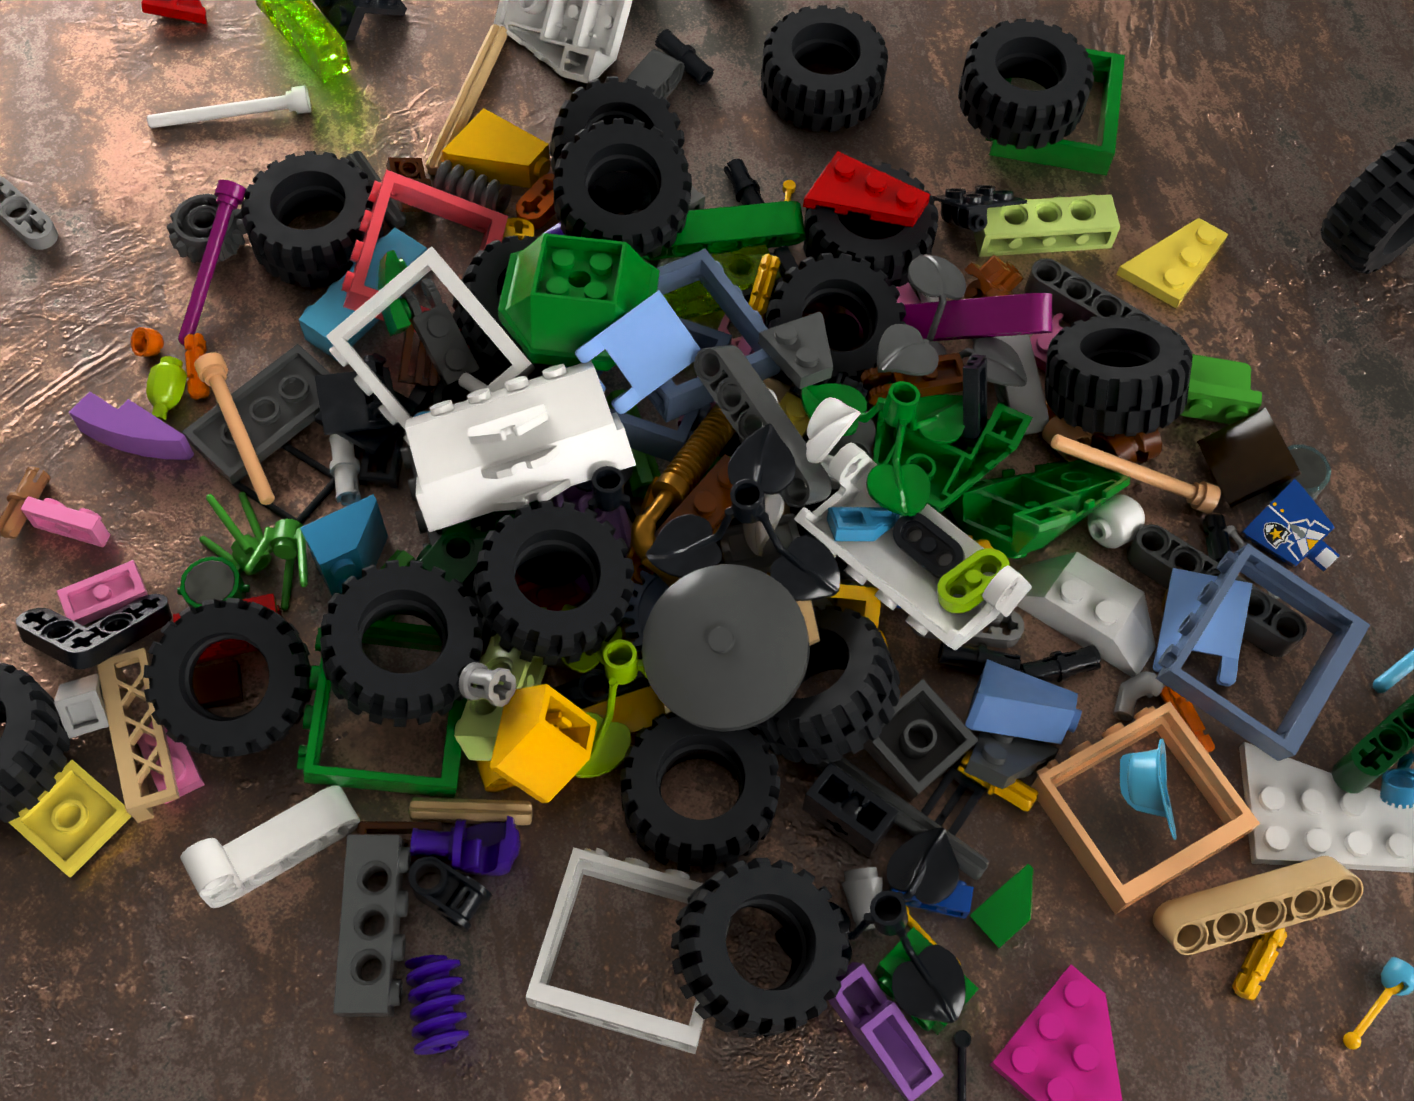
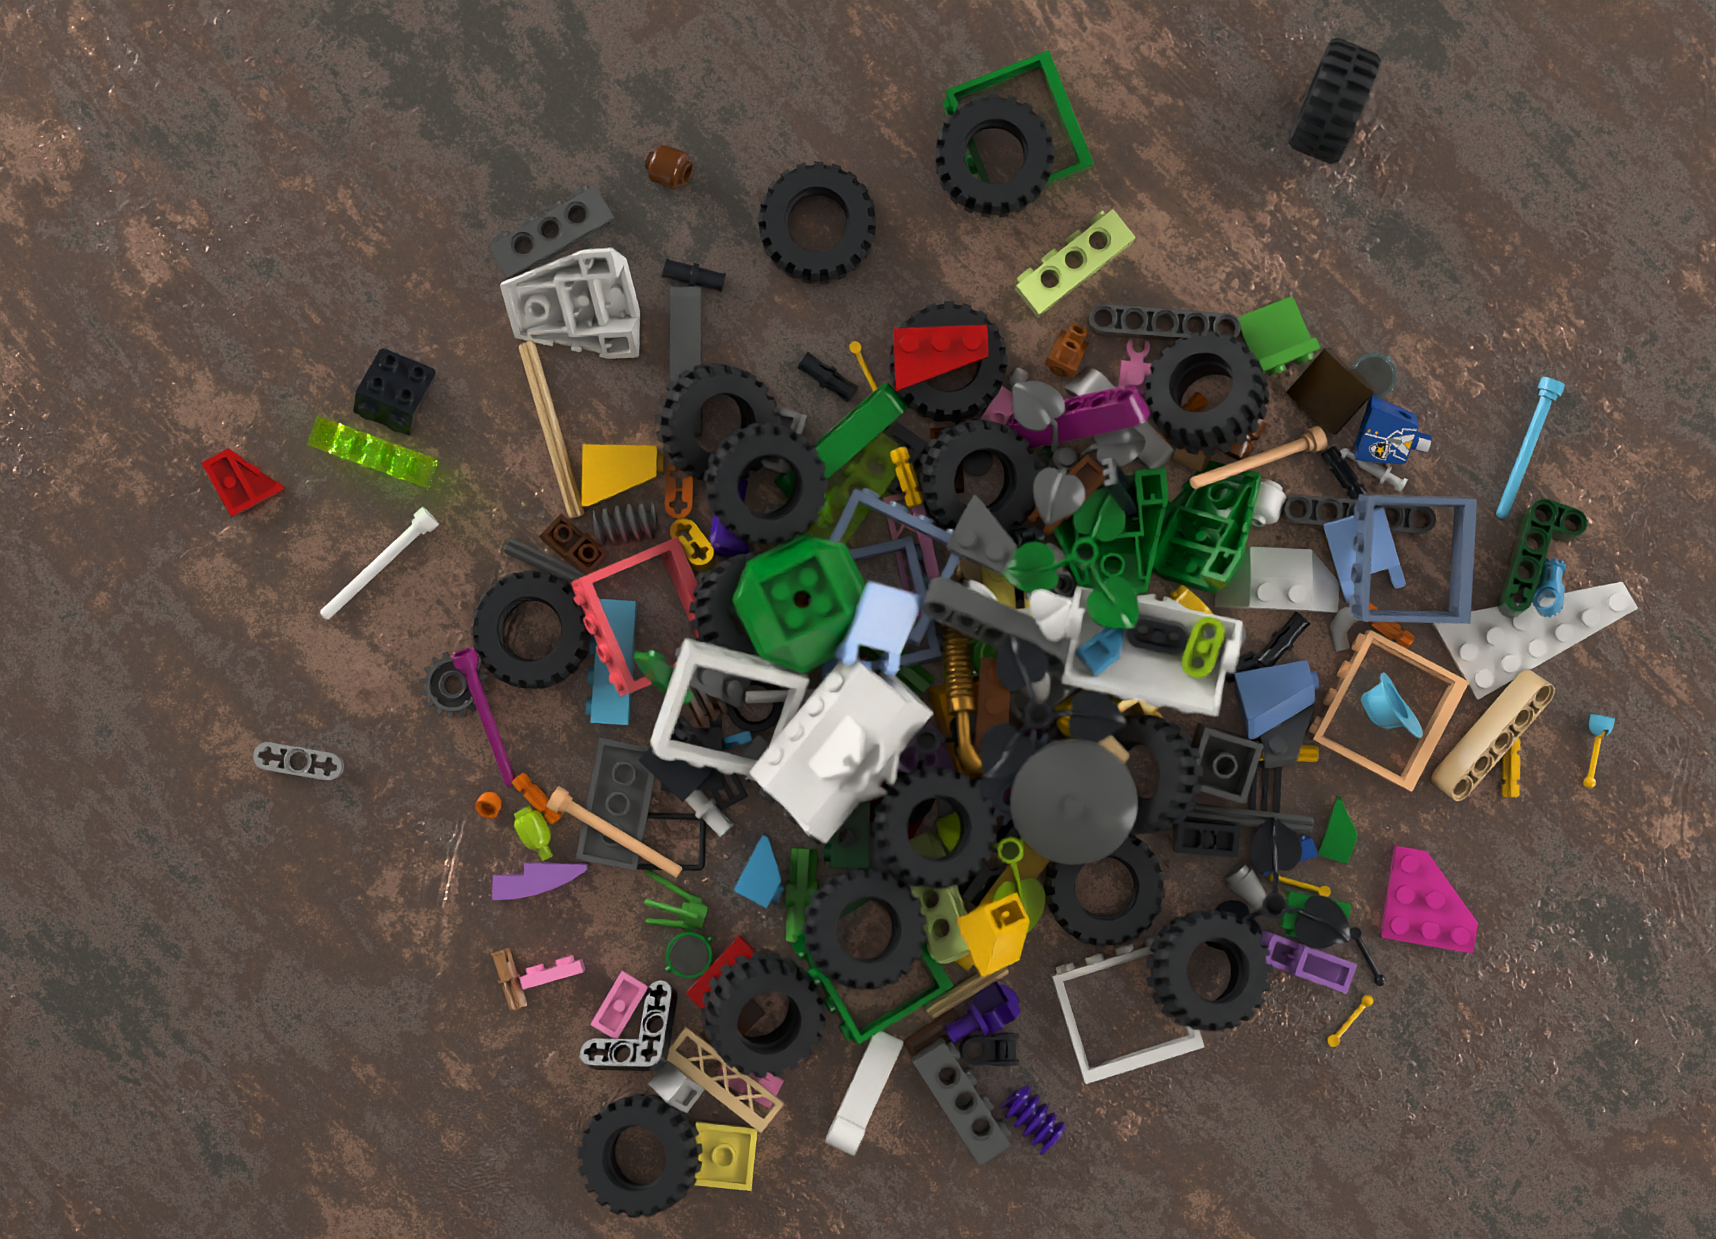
camera: 30 degrees left, 25 degrees up
bright green plant [244,519,308,611] -> none
light grey bush [459,662,516,707] -> none
black hinge [932,185,1027,232] -> none
light yellow wing [1116,218,1228,308] -> none

